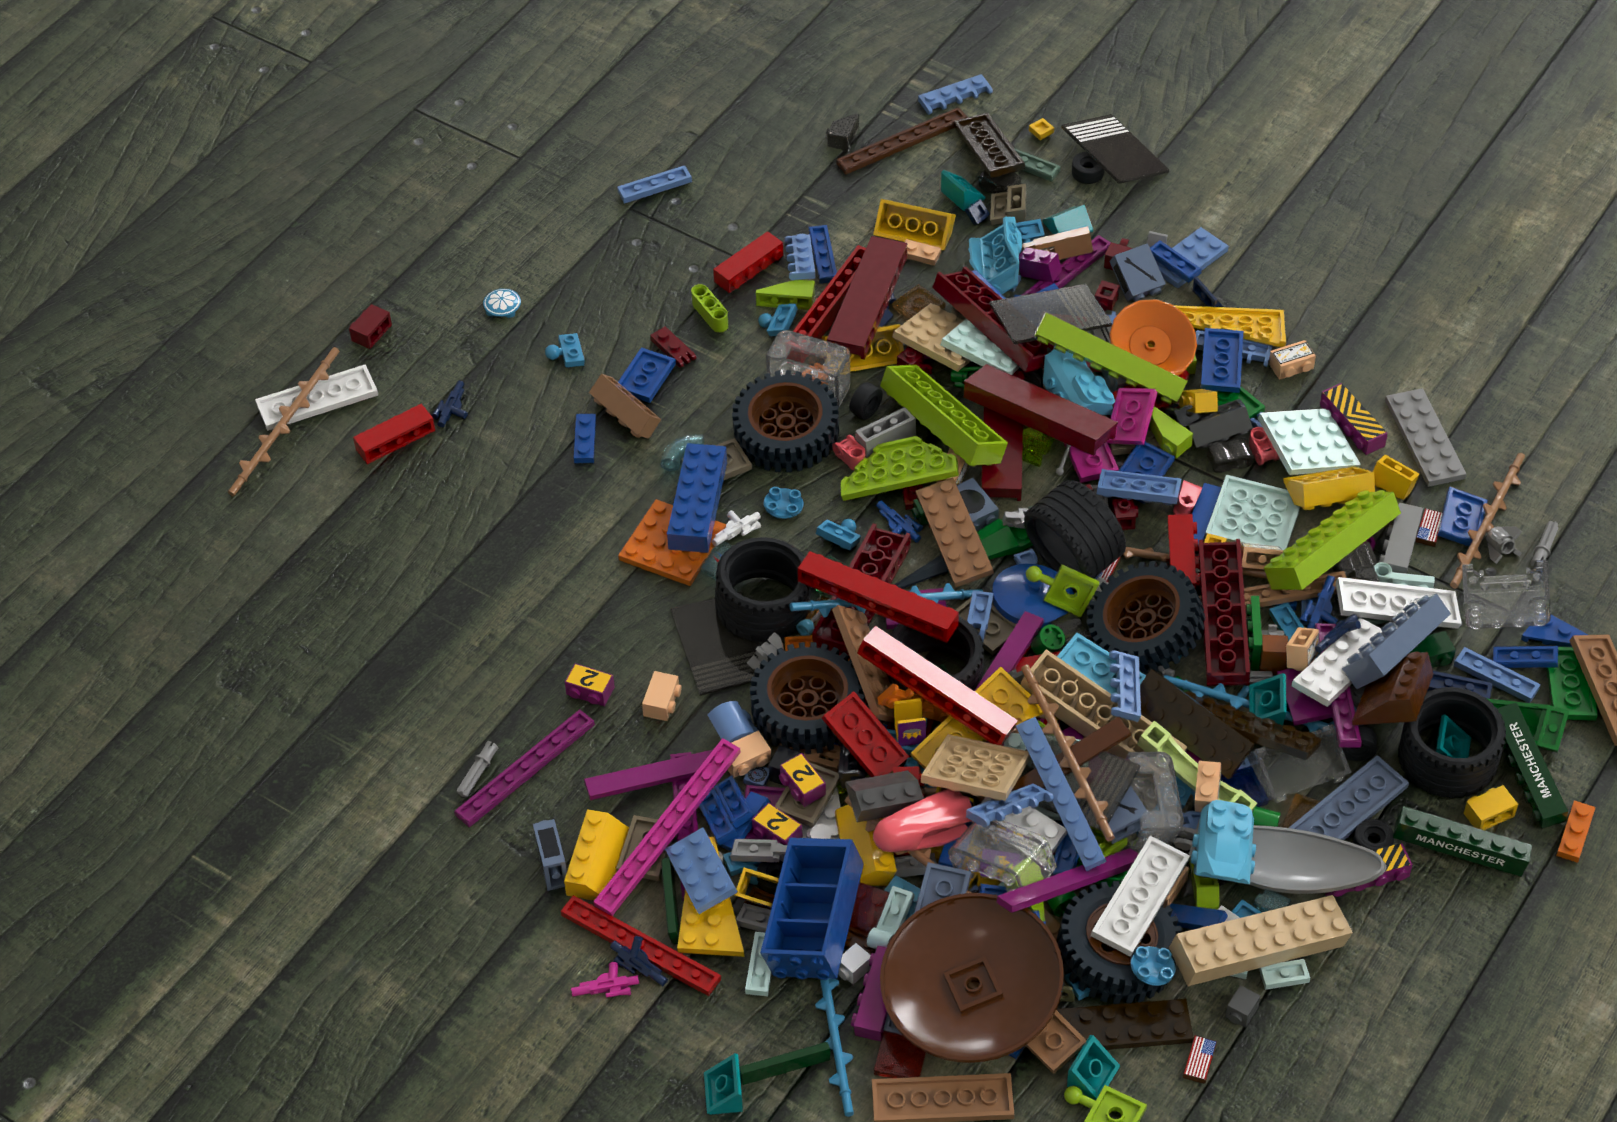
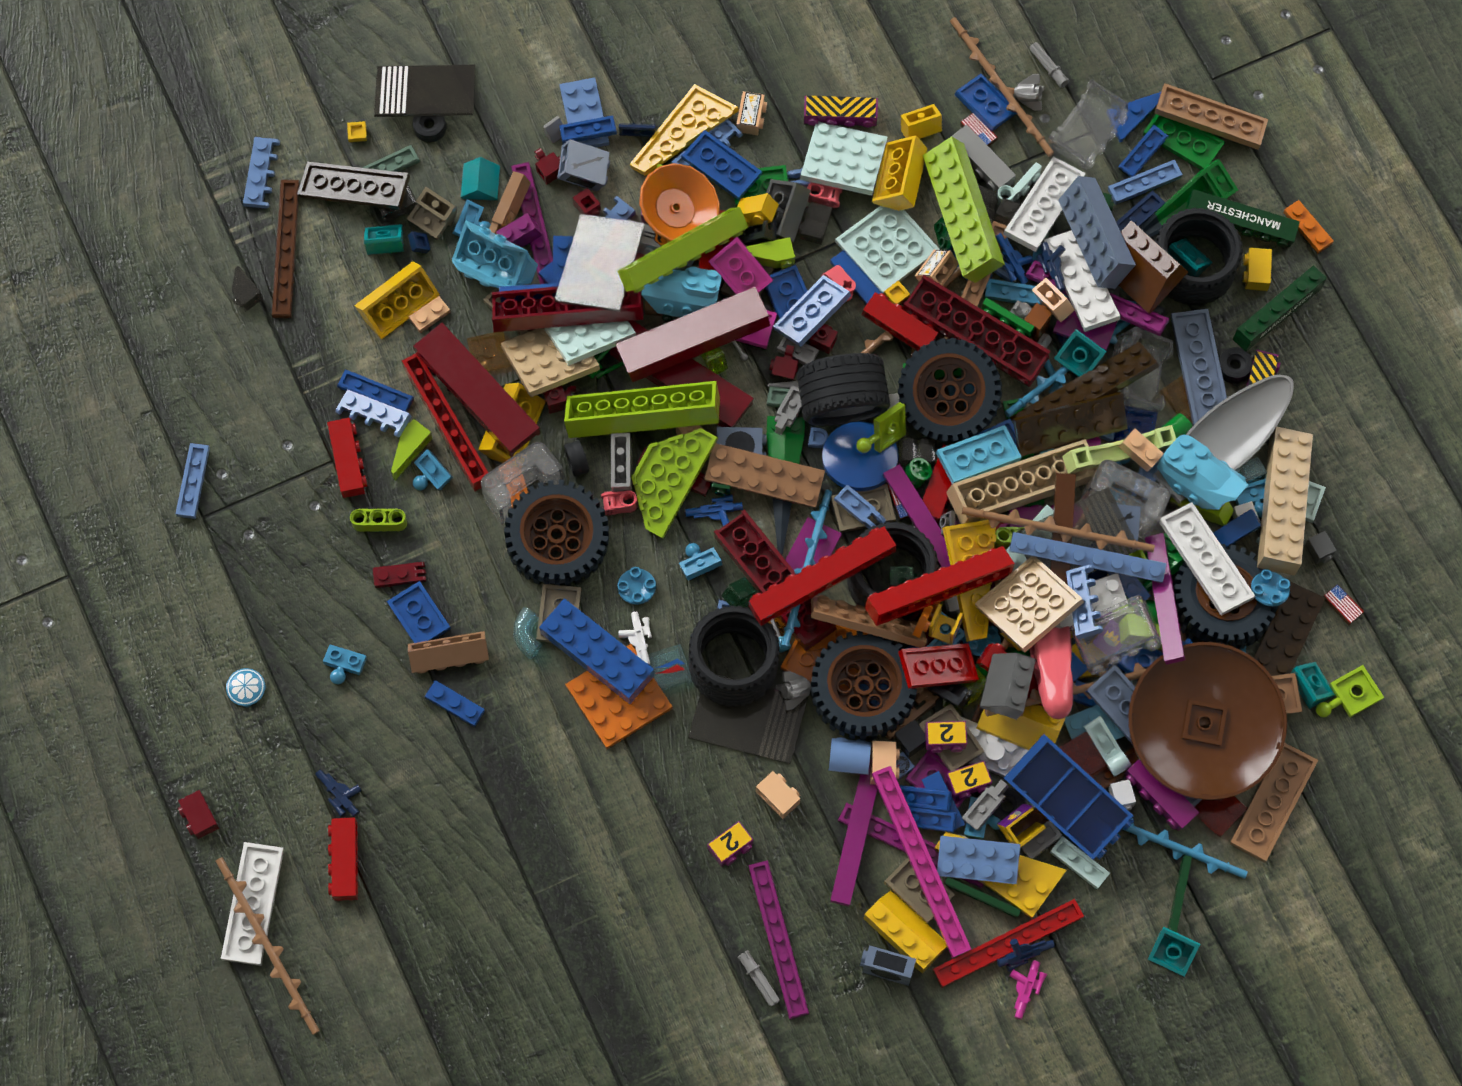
camera: 60 degrees left, 20 degrees up
medium blue hinge [1109,650,1141,722] -> none
light grey plate [1385,388,1466,487] -> none

